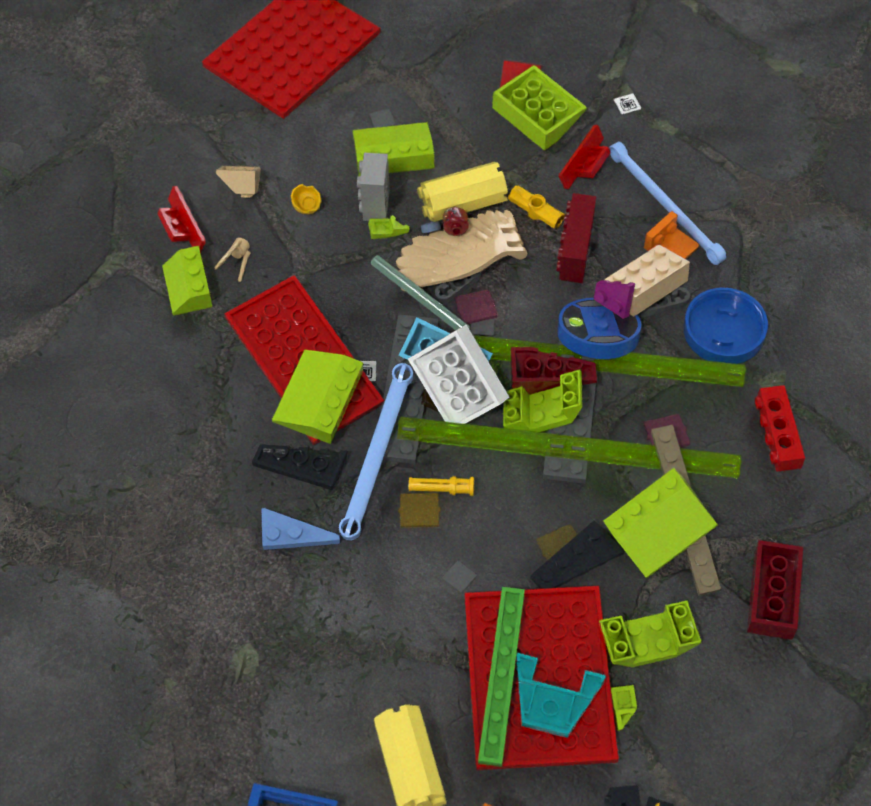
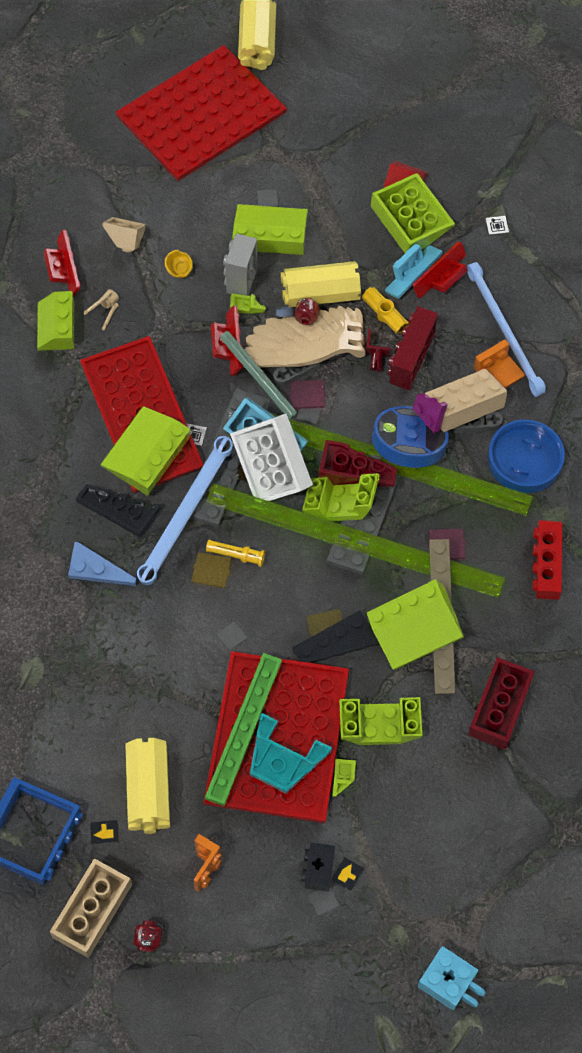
camera: 10 degrees right, 5 degrees up
none -> red bracket [211,305,243,376]
none -> dark red bracket [366,329,391,372]
none -> medium azure bracket [385,244,443,299]

